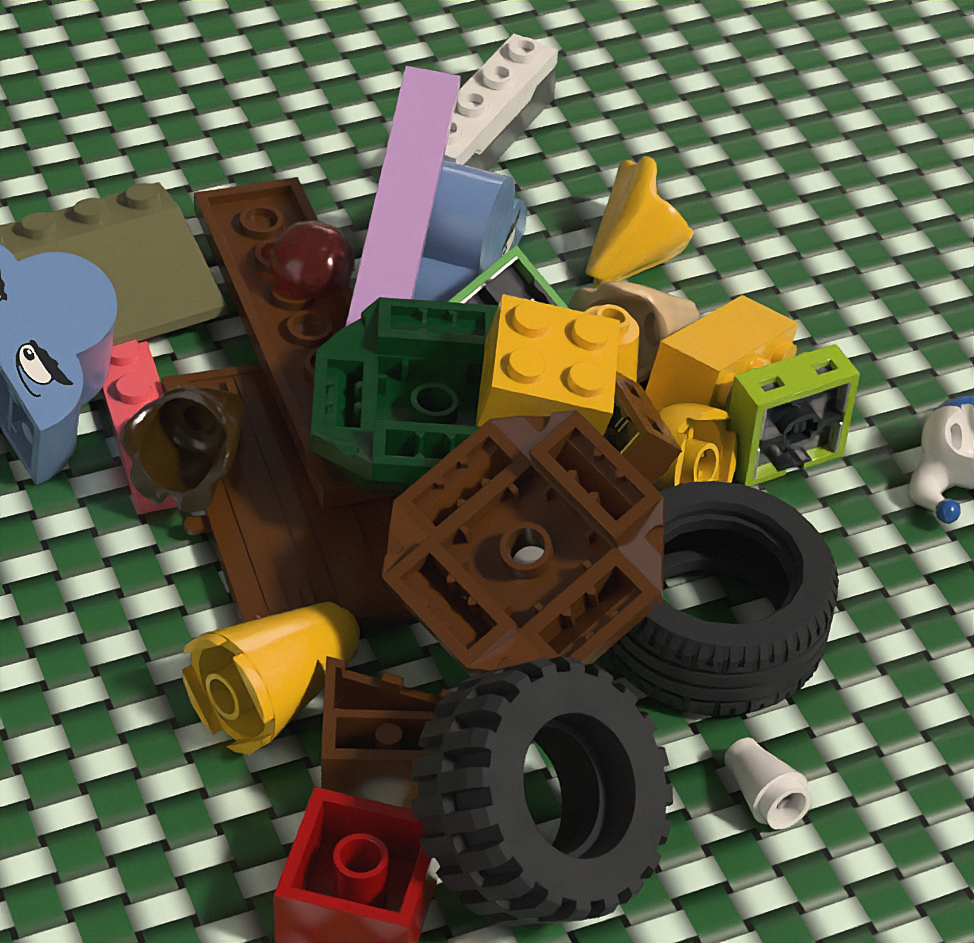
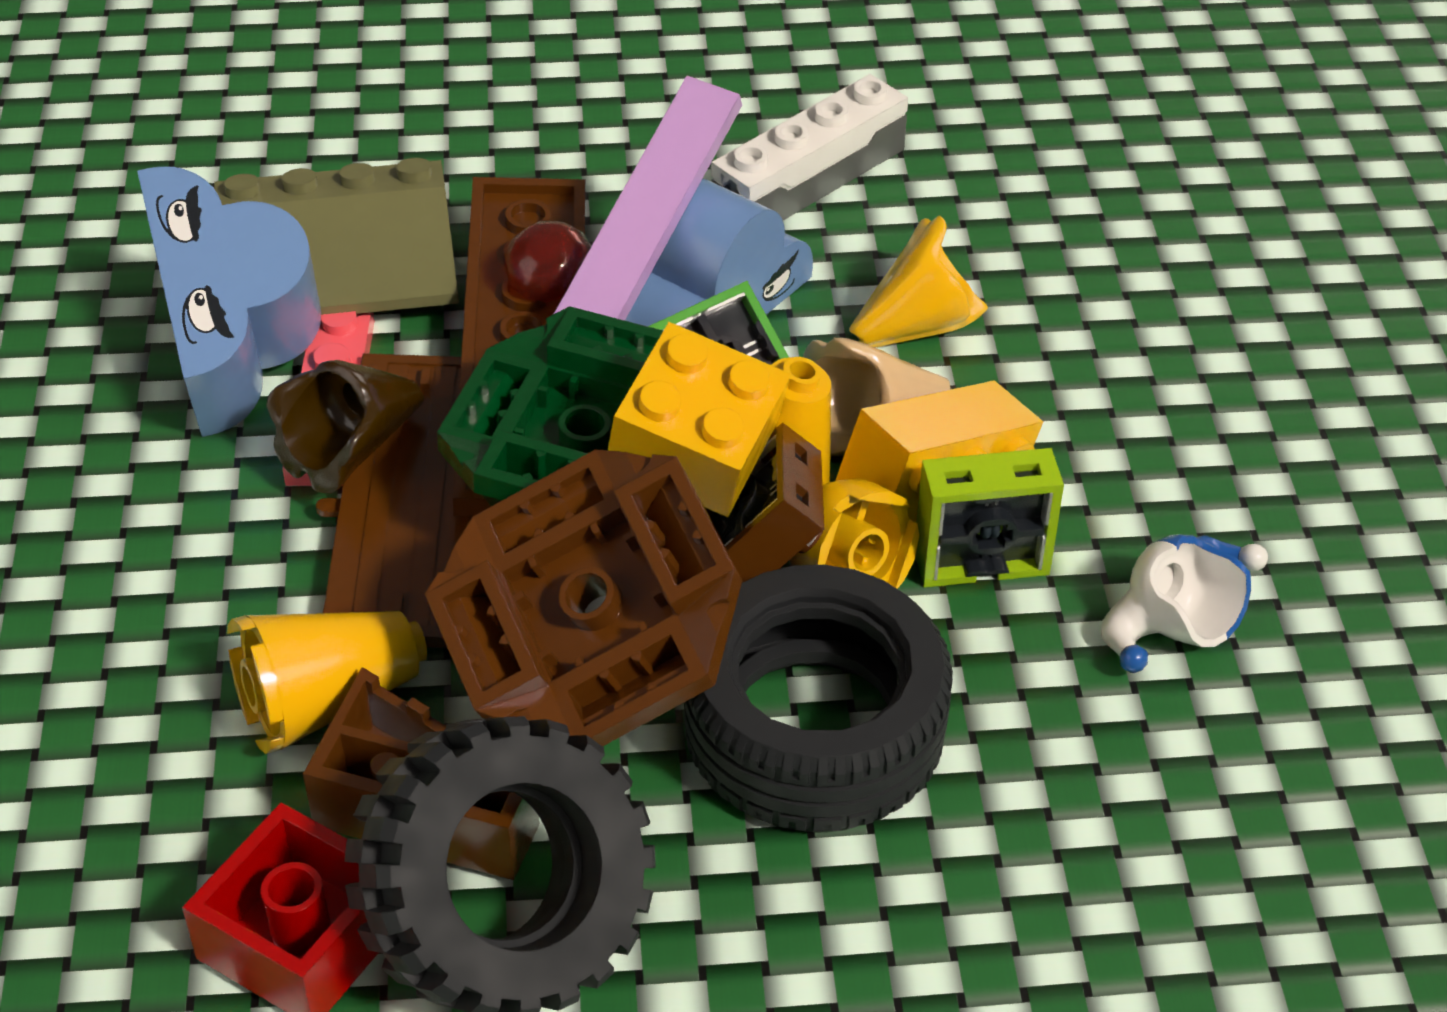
camera: 20 degrees right, 0 degrees up
white cone [724,738,812,829] -> none

